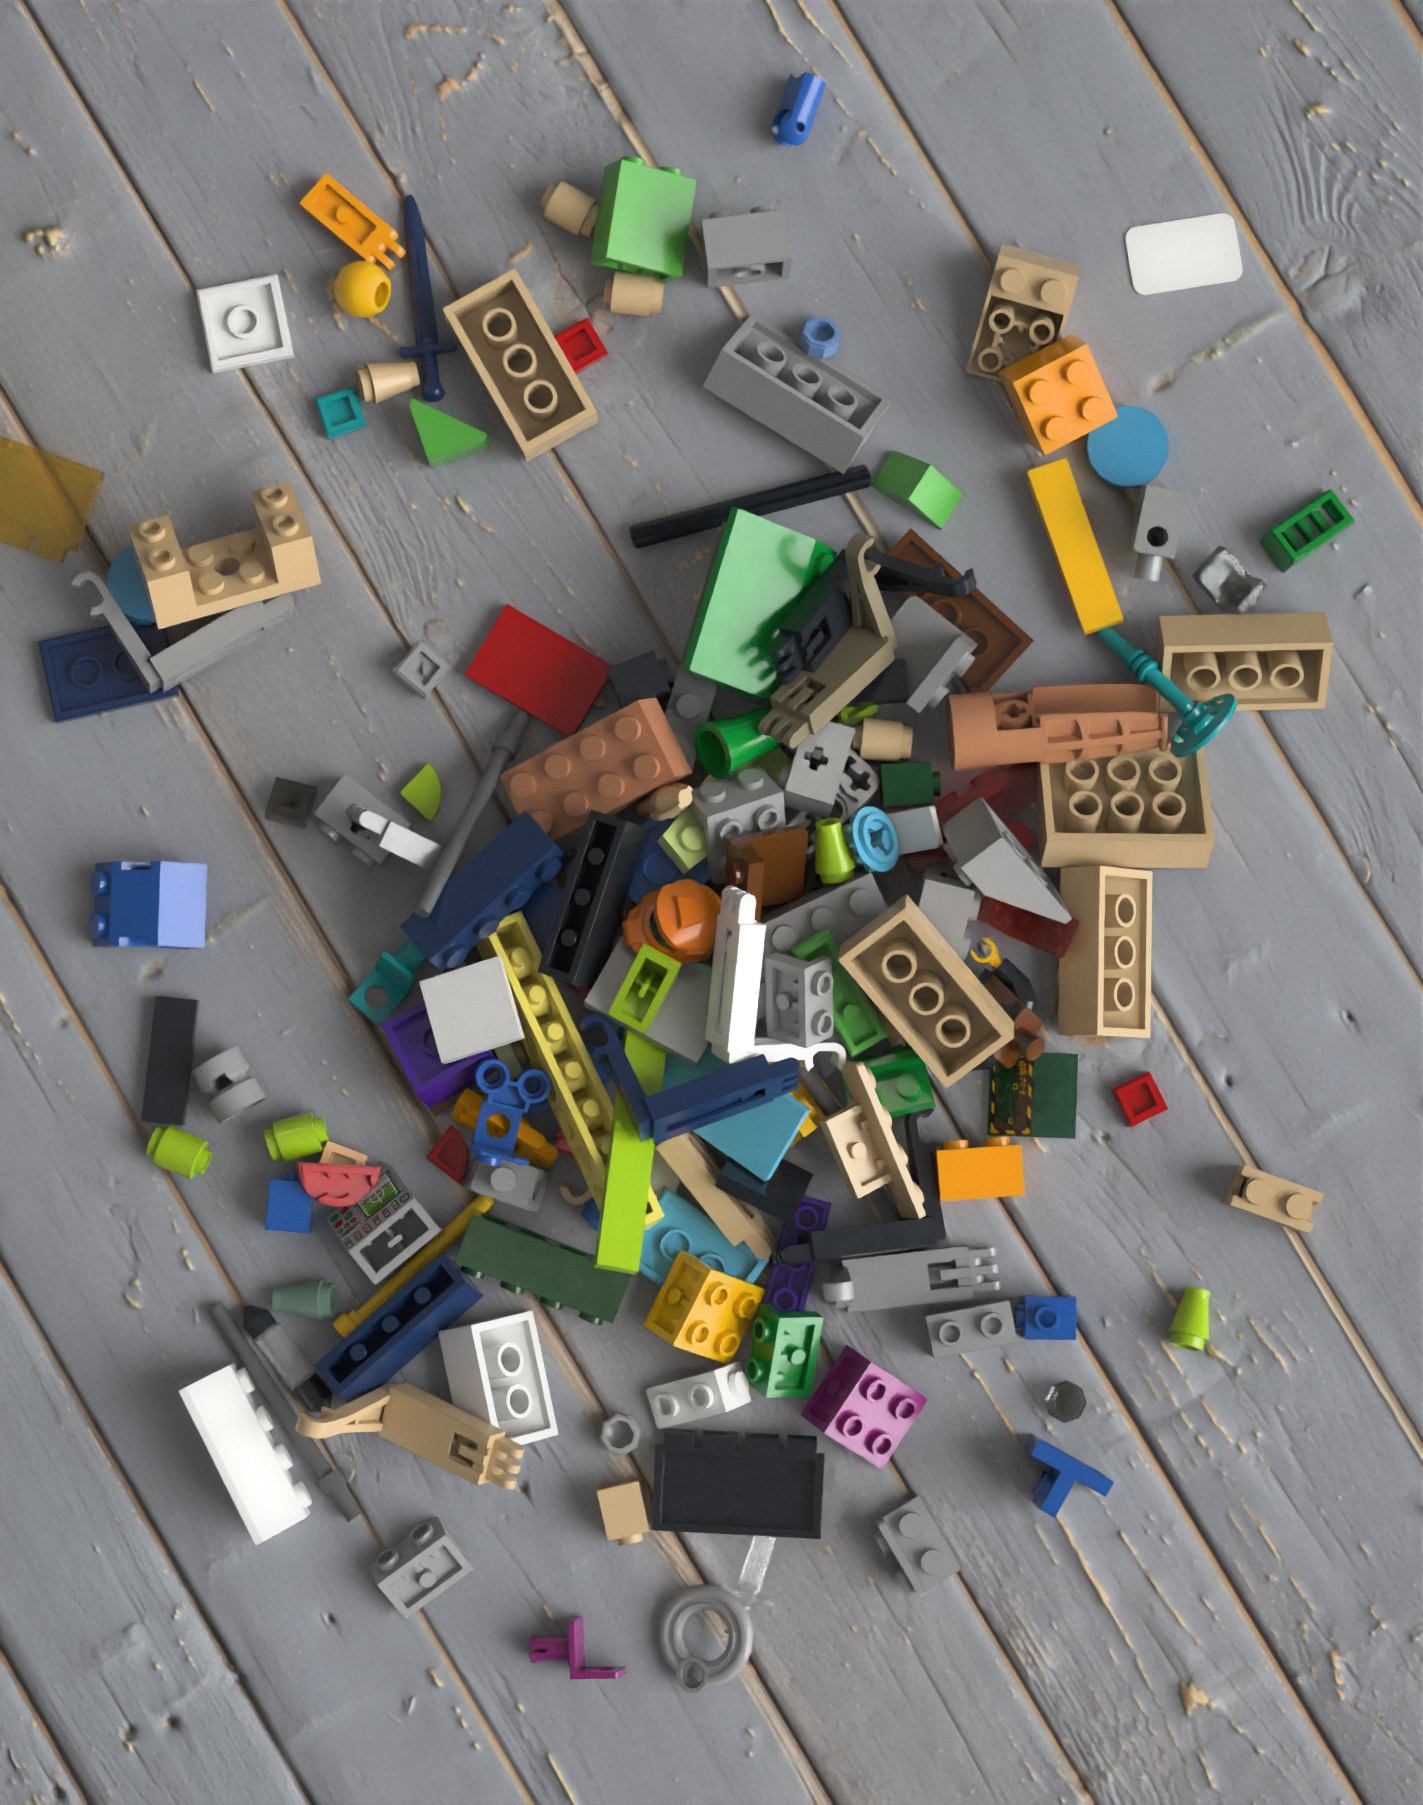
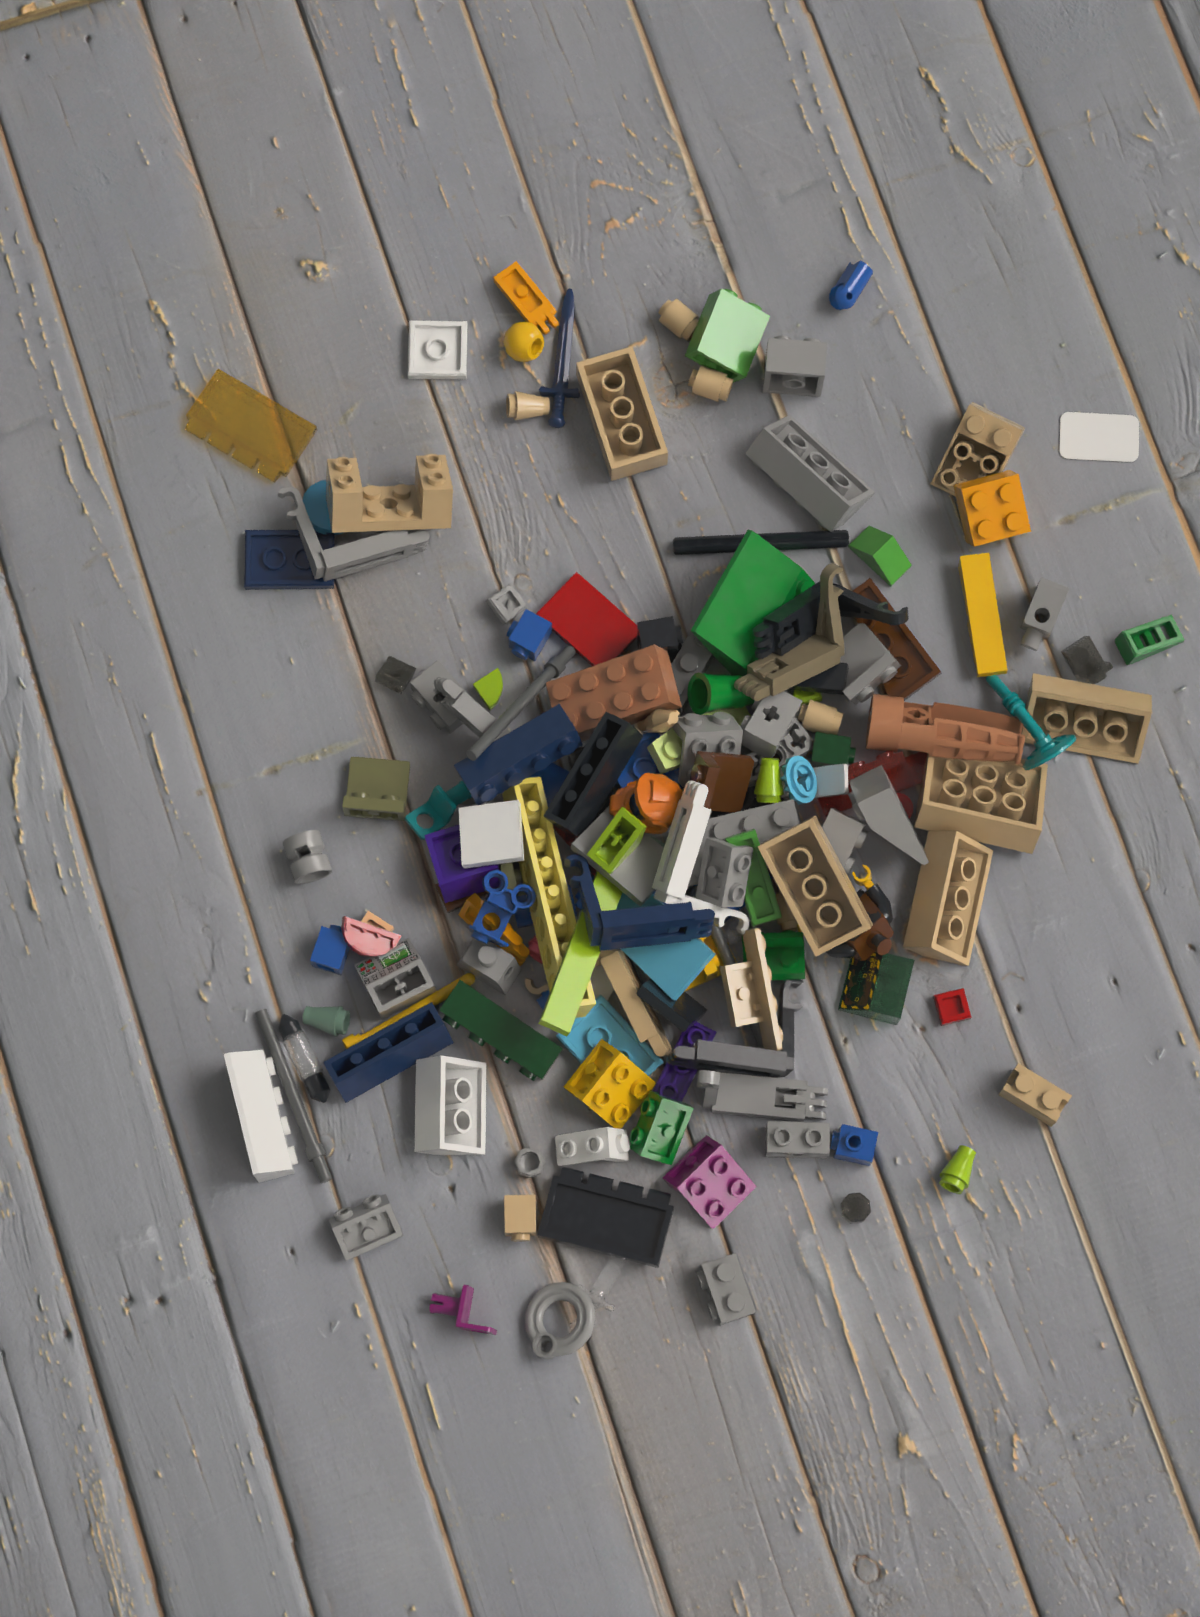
camera: 15 degrees right, 10 degrees down
blue piece [89,861,207,950] -> none
black tile [141,996,199,1126] -> none
lime brick [146,1126,212,1180] -> none
lime brick [264,1110,330,1163] -> none
tan hinge [295,1382,525,1489] -> none
teal tile [314,386,368,440] -> none
bright green slope [409,398,490,468] -> none
red tile [426,1125,468,1183] -> none
red tile [554,318,608,374] -> none
medium blue tile [799,316,841,359] -> none
light orange brick [934,1137,1025,1201] -> none
clear red bracket [976,895,1079,958] -> none
blue bracket [1023,1433,1114,1518] -> none
dark azure tile [1085,405,1169,489] -> none
none -> olive bracket [342,757,410,821]
none -> blue brick [506,609,552,661]

